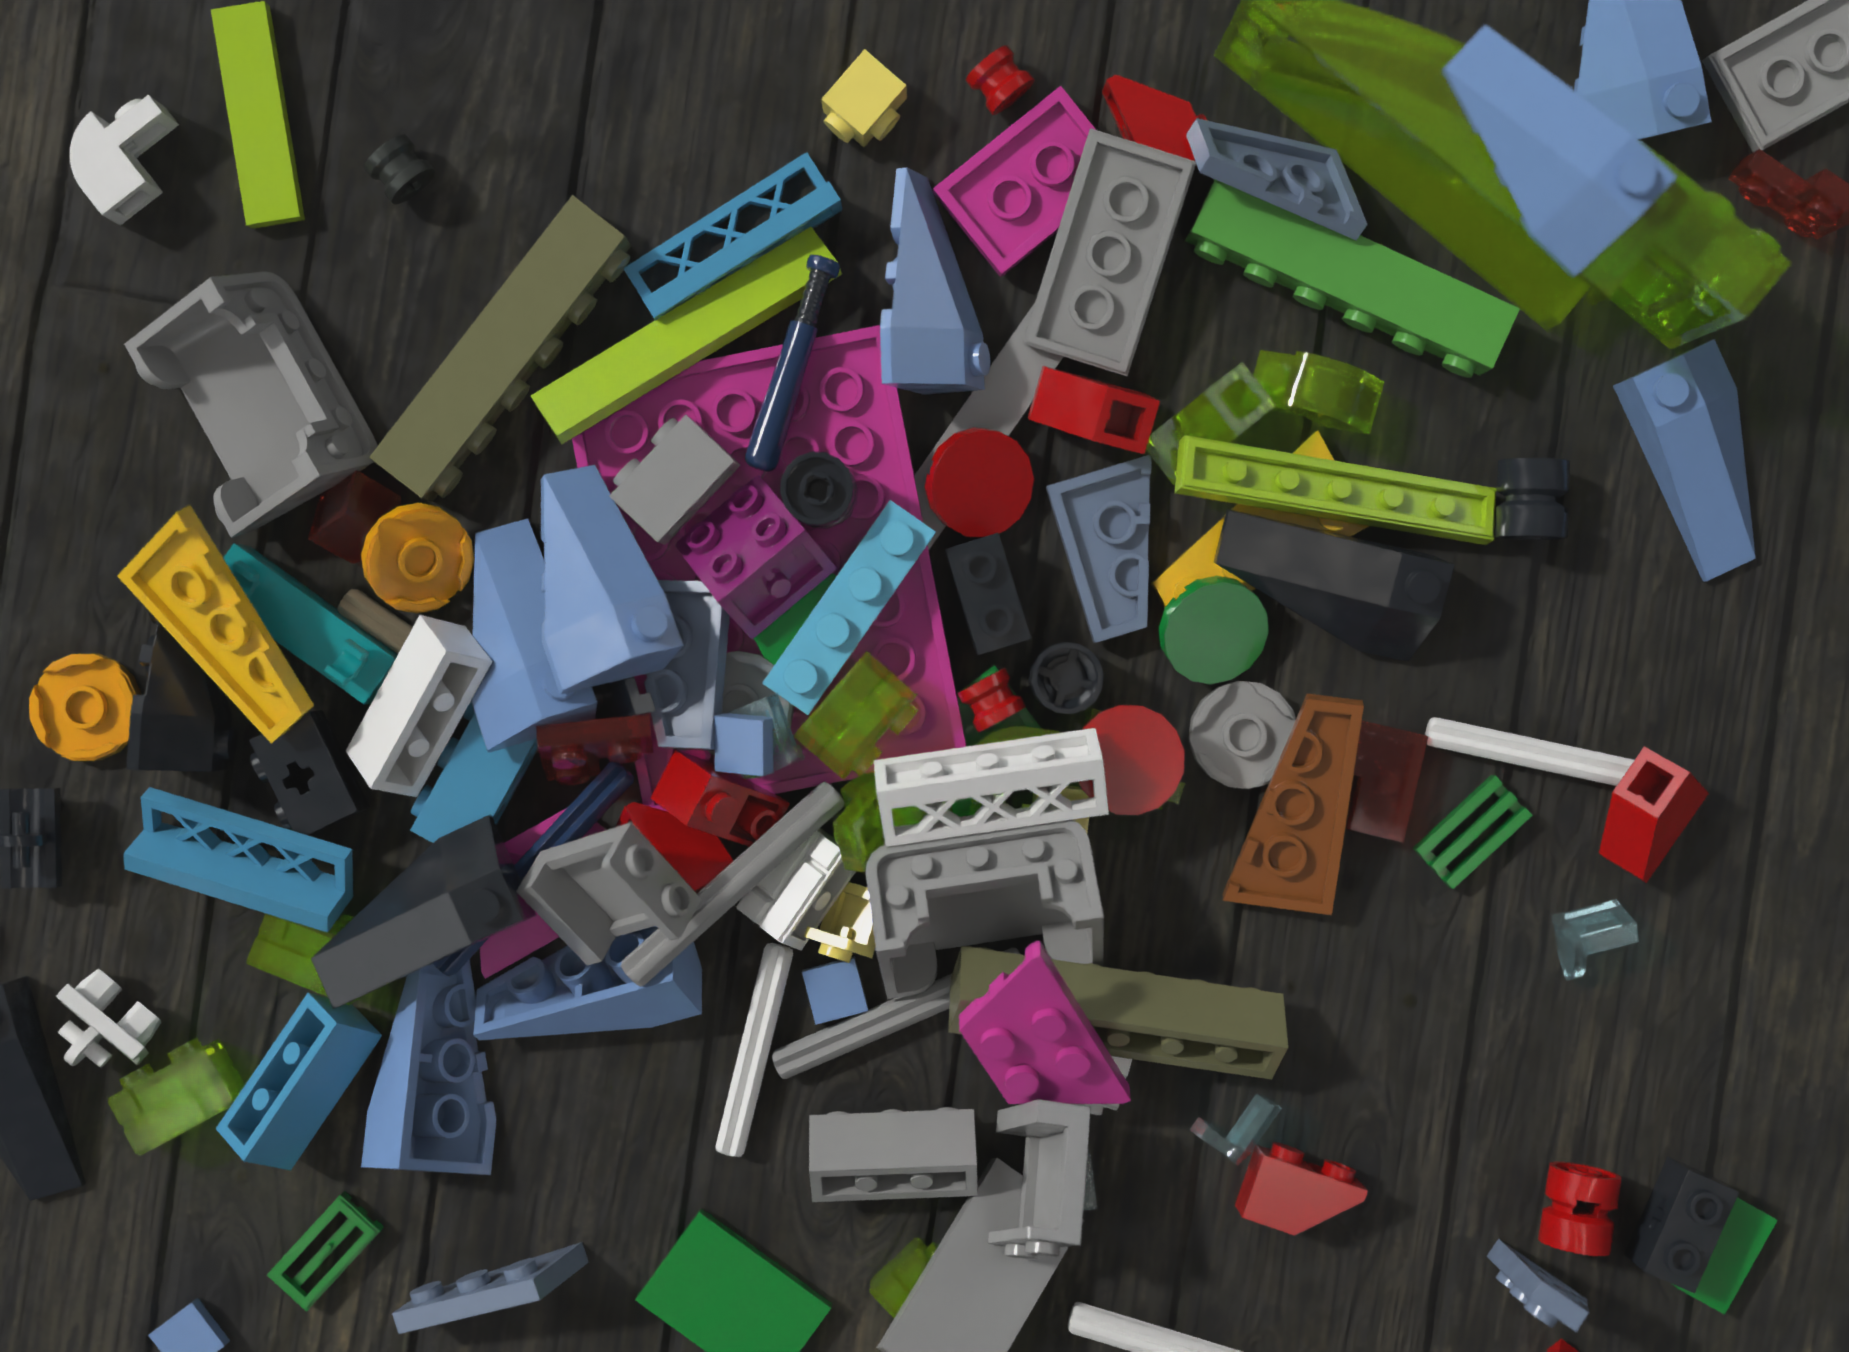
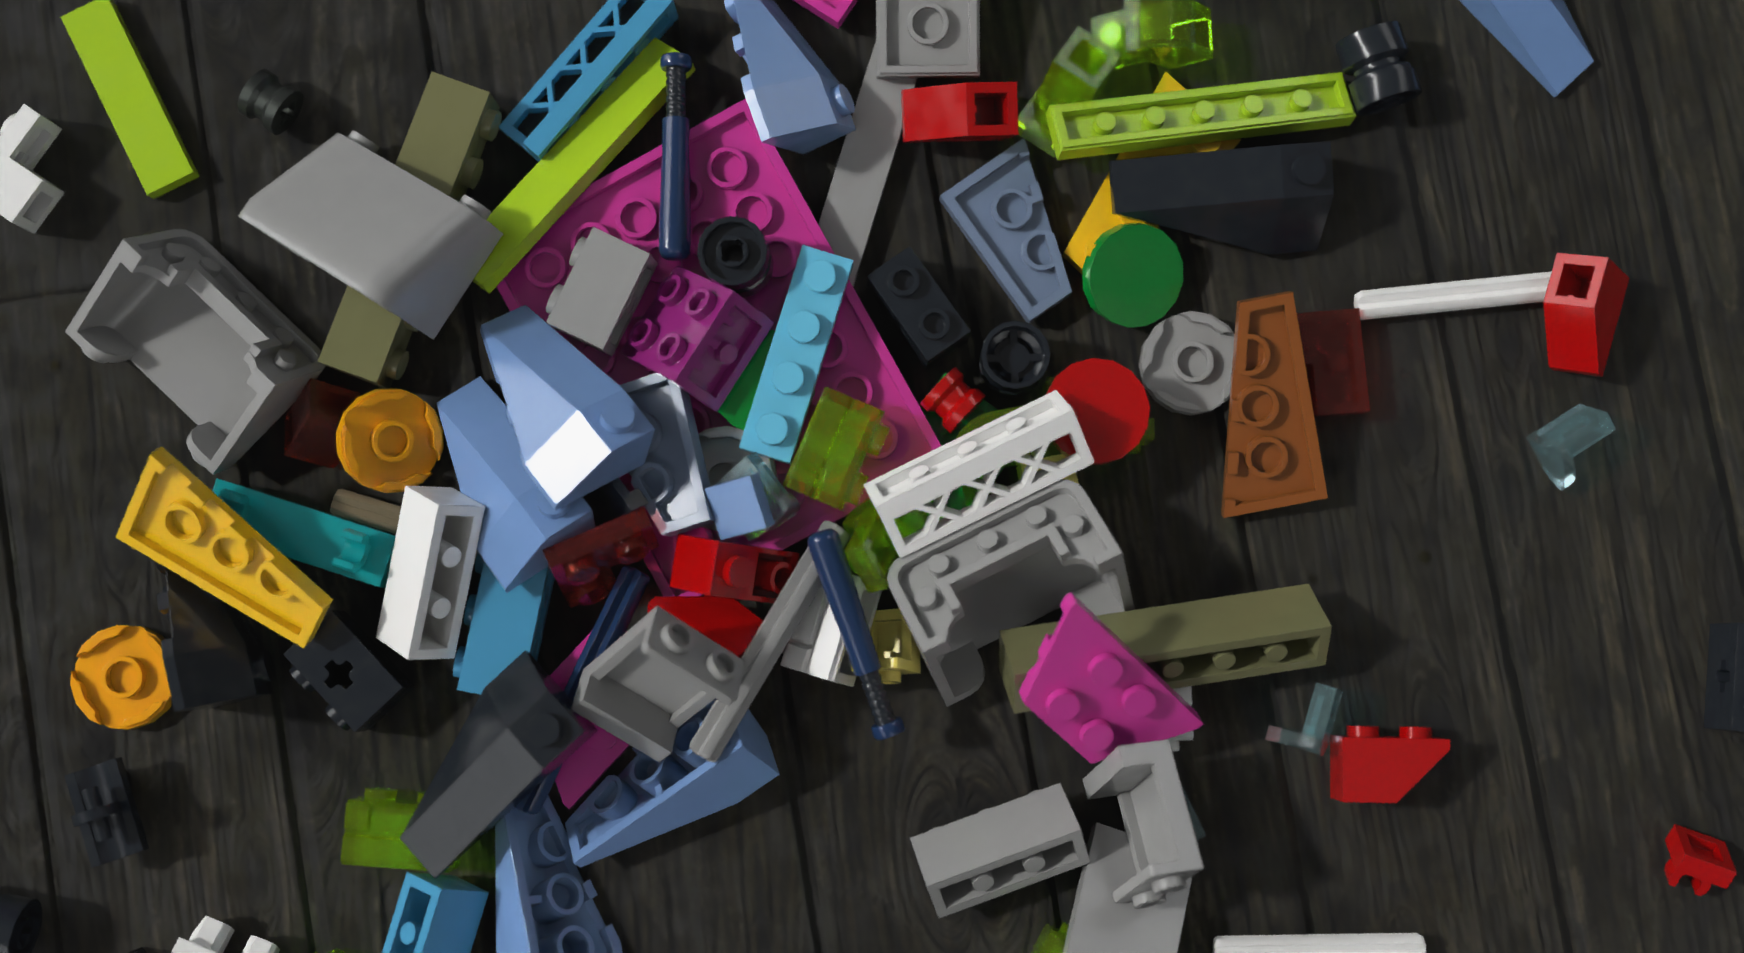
camera: 25 degrees left, 5 degrees down
dark azure fence [123,787,353,933] -> none
white axle [715,943,793,1157] -> none
light grey axle [772,948,1020,1079] -> none
medium blue tile [802,956,869,1025] -> none
red tile [925,427,1034,538] -> none
green tile [1412,775,1533,889] -> none
sand blue wing [1487,1239,1589,1332] -> none
red wheel [1538,1161,1622,1256] -> none
none -> light grey windscreen [238,130,503,340]
none -> dark blue piece [808,528,905,740]

